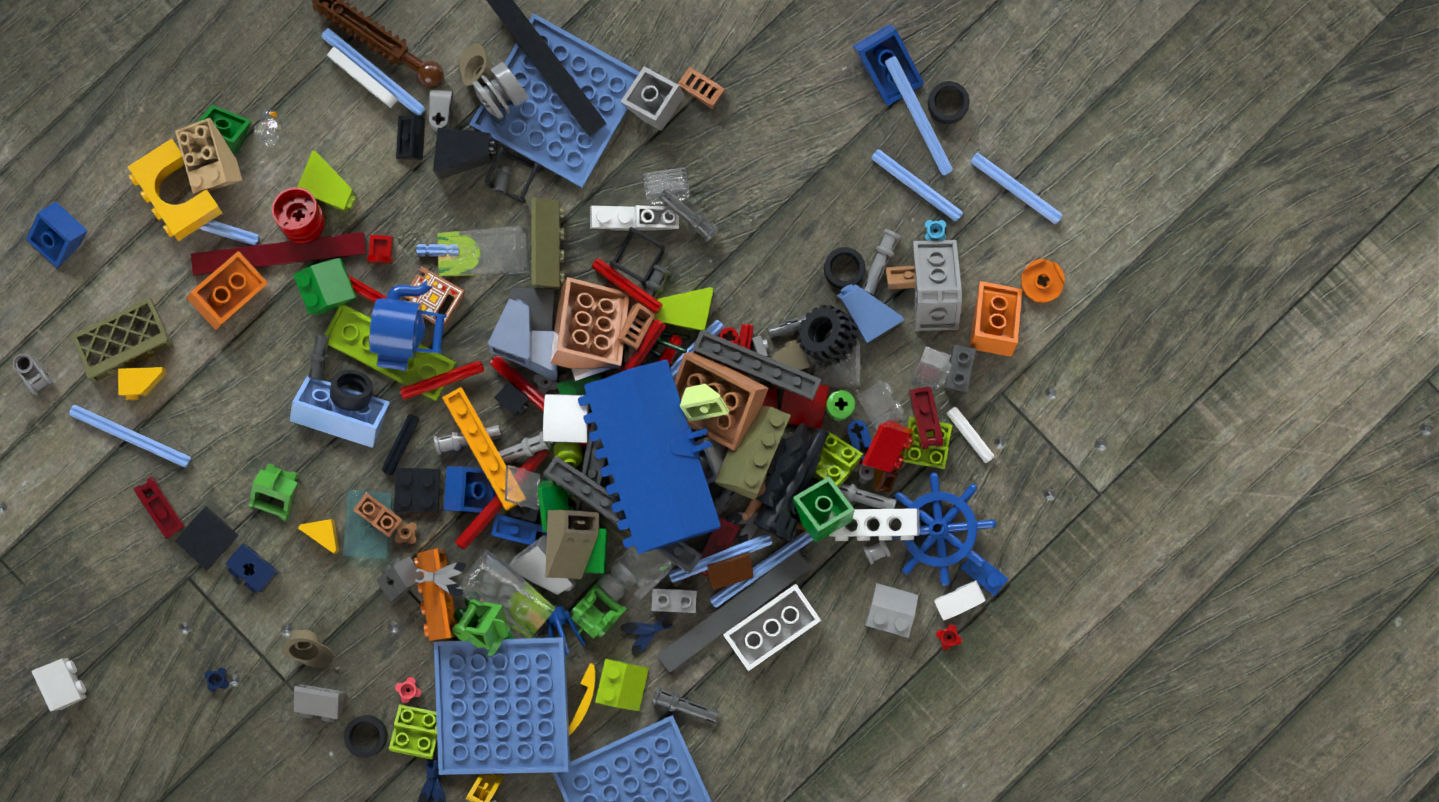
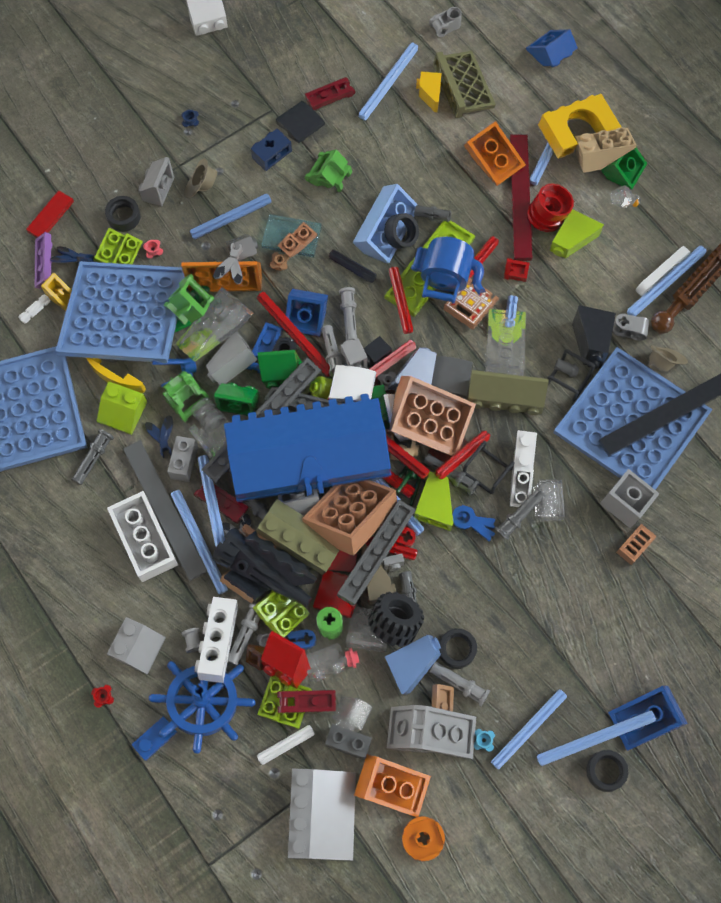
camera: 100 degrees right, 15 degrees down
green slope [293,258,357,316] -> none
yellow slope [298,519,340,554] -> none
black plate [394,467,440,513] -> none
black slope [396,115,425,160] -> none
light orange tile [442,387,525,511] -> none
light grey wheel [472,61,529,120] -> none
sand blue slope [487,299,532,367] -> none
clear piece [505,465,540,510] -> none
dark tan slope [545,510,599,579] -> none
nougat slope [617,303,656,351] -> none
yellowish green slope [680,384,729,422] -> none
reddish brown slope [707,553,753,590] -> none
green slope [793,476,855,543] -> none
white slope [934,580,986,621] -> none
light blue axle [971,153,1063,224] -> none
none -> medium blue axle [190,194,271,239]
none -> slope [288,769,356,861]
none -> light grey brick [341,338,368,369]
none -> coral plate [345,648,359,668]
none -> blue piece [452,505,496,542]

